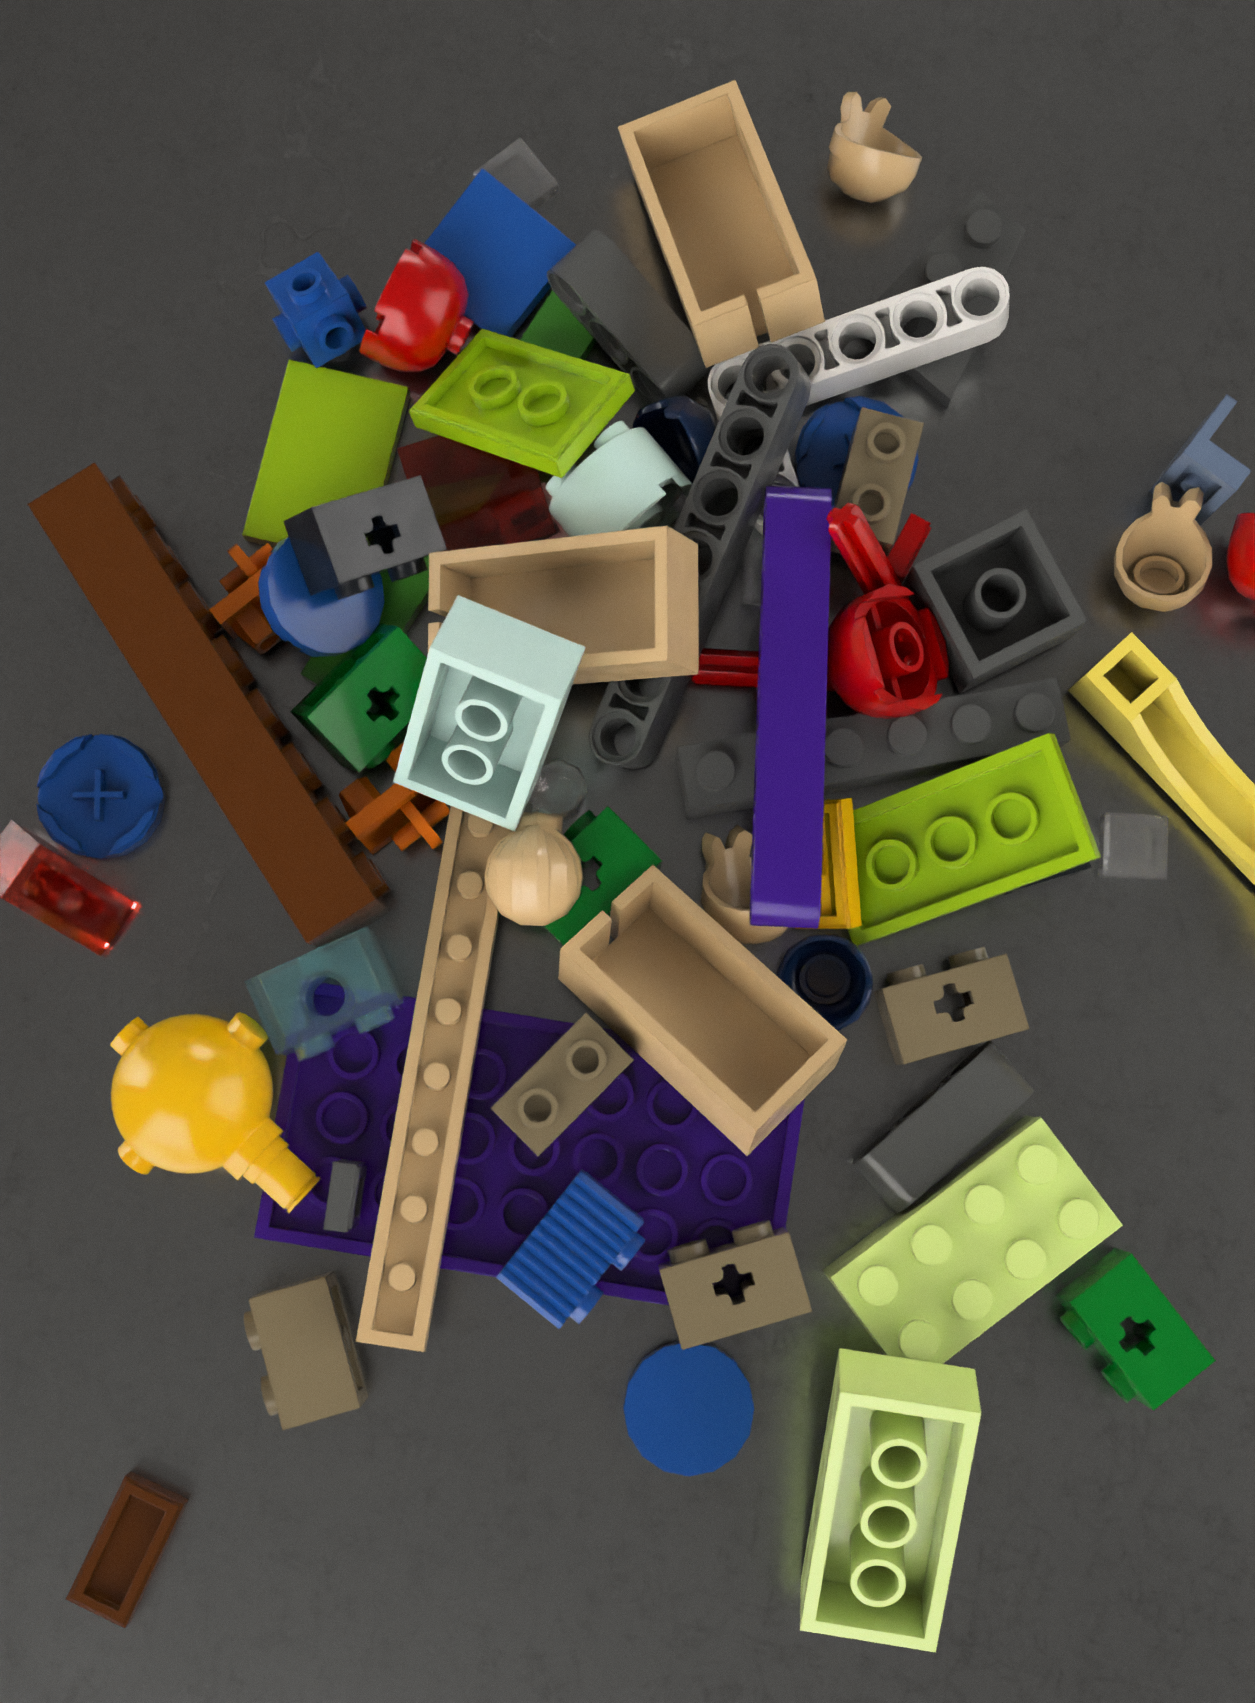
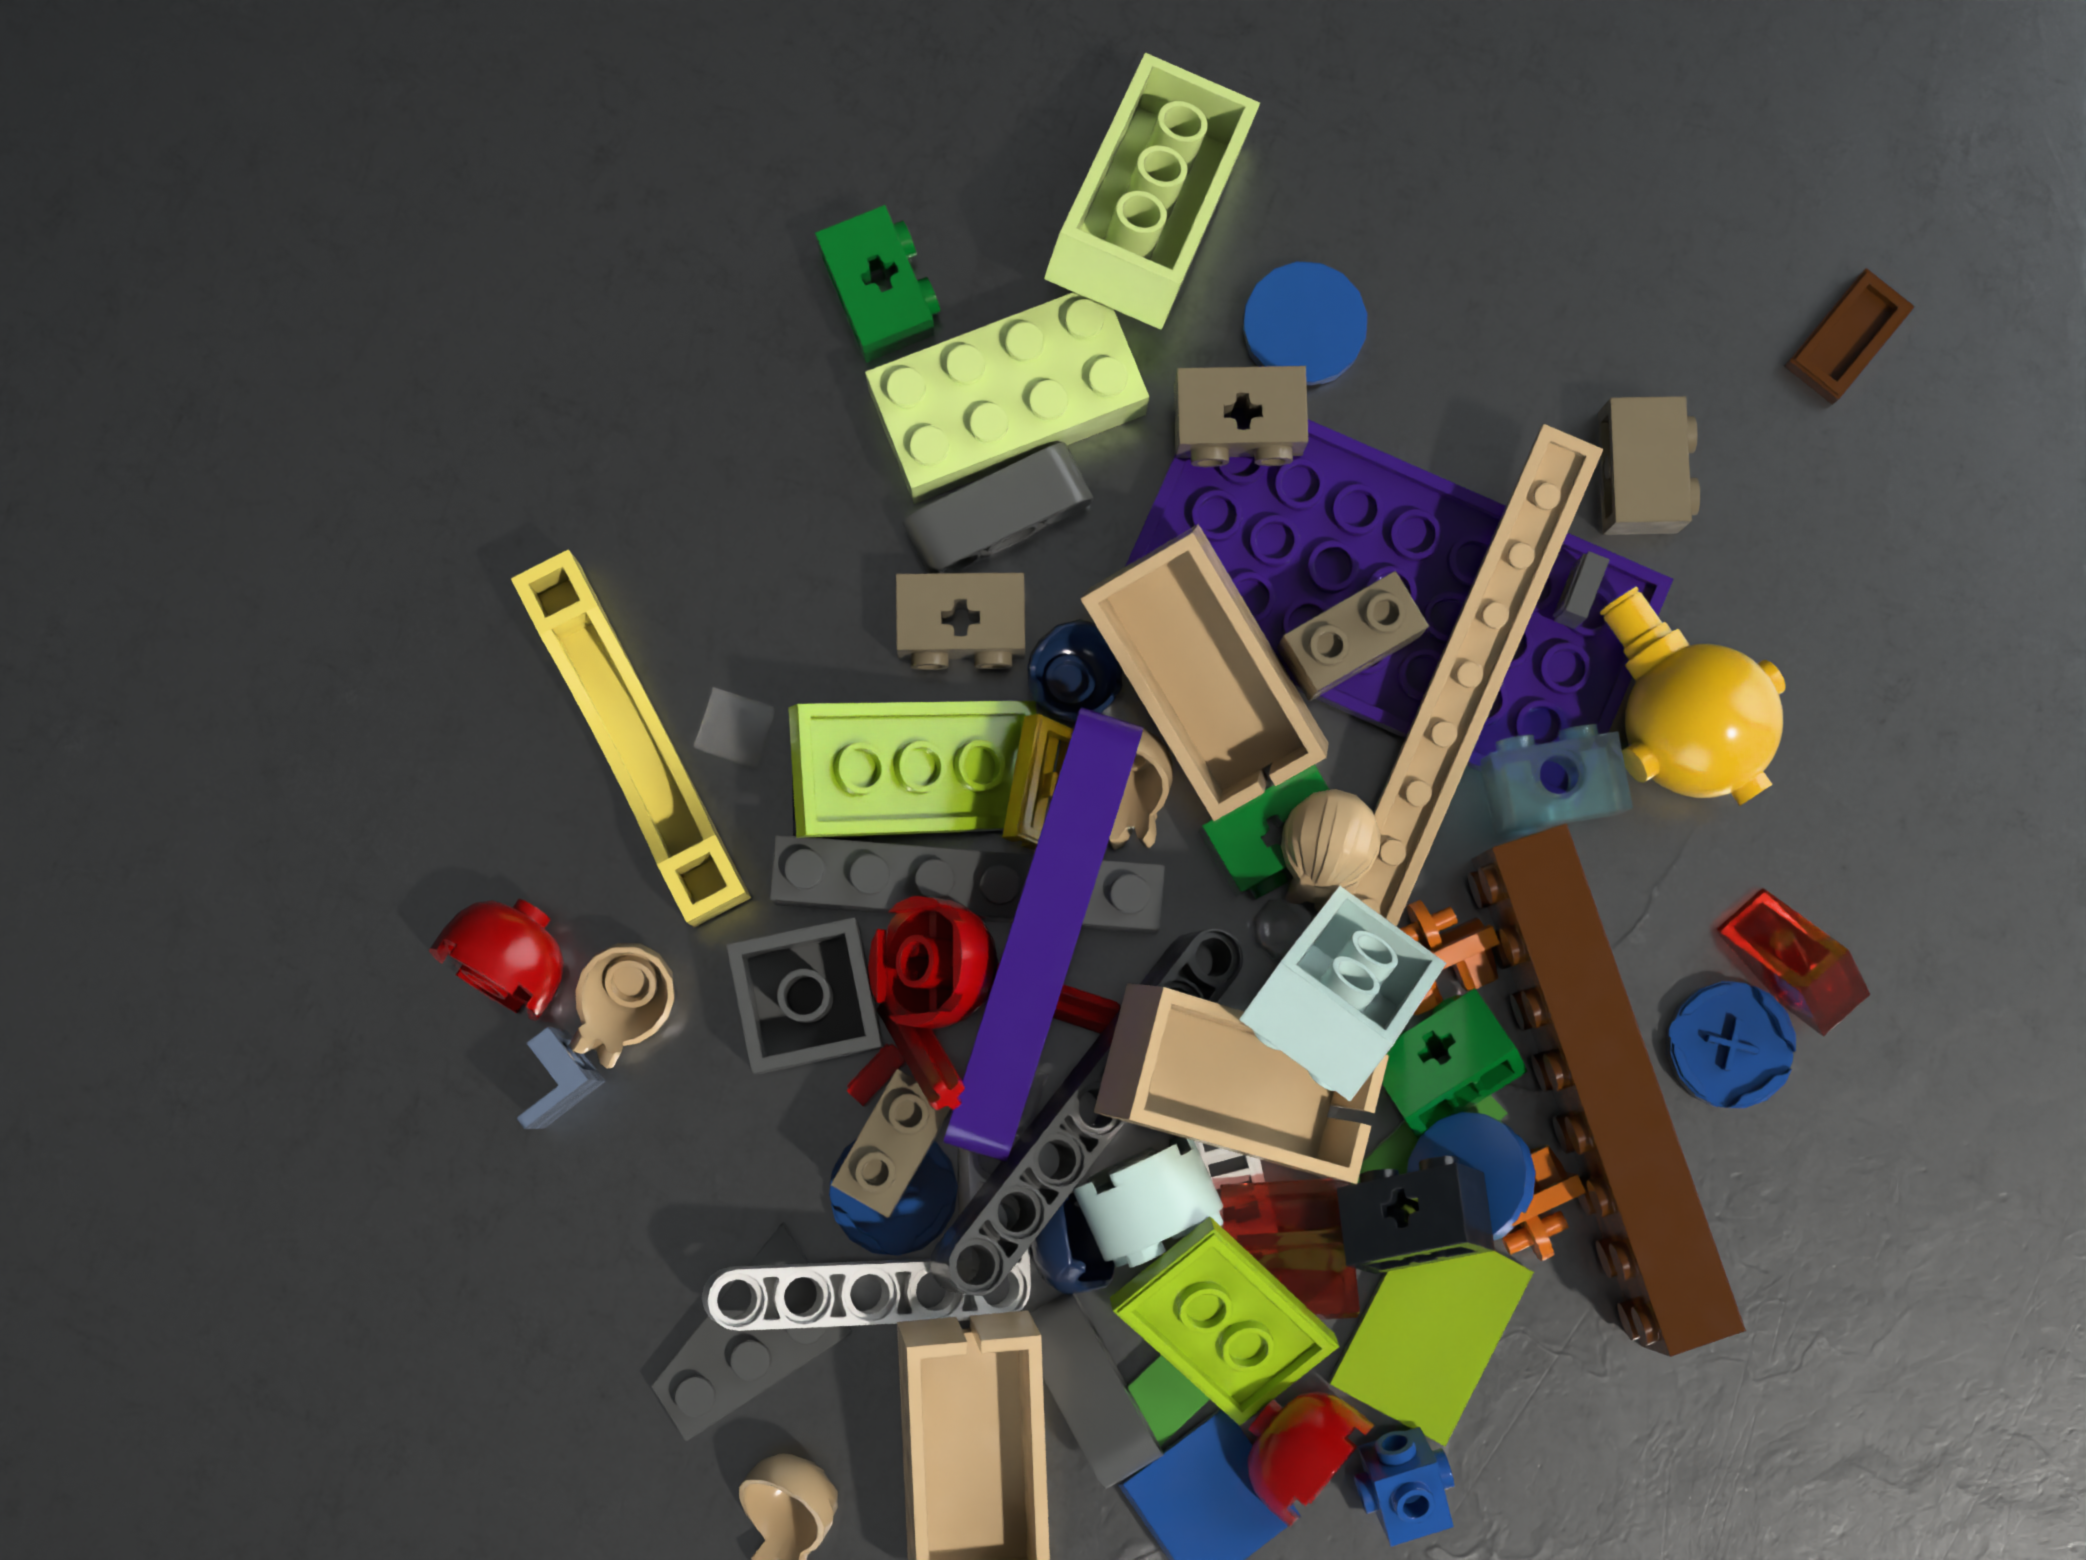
camera: 170 degrees left, 0 degrees up
blue brick [496,1169,646,1329] -> none

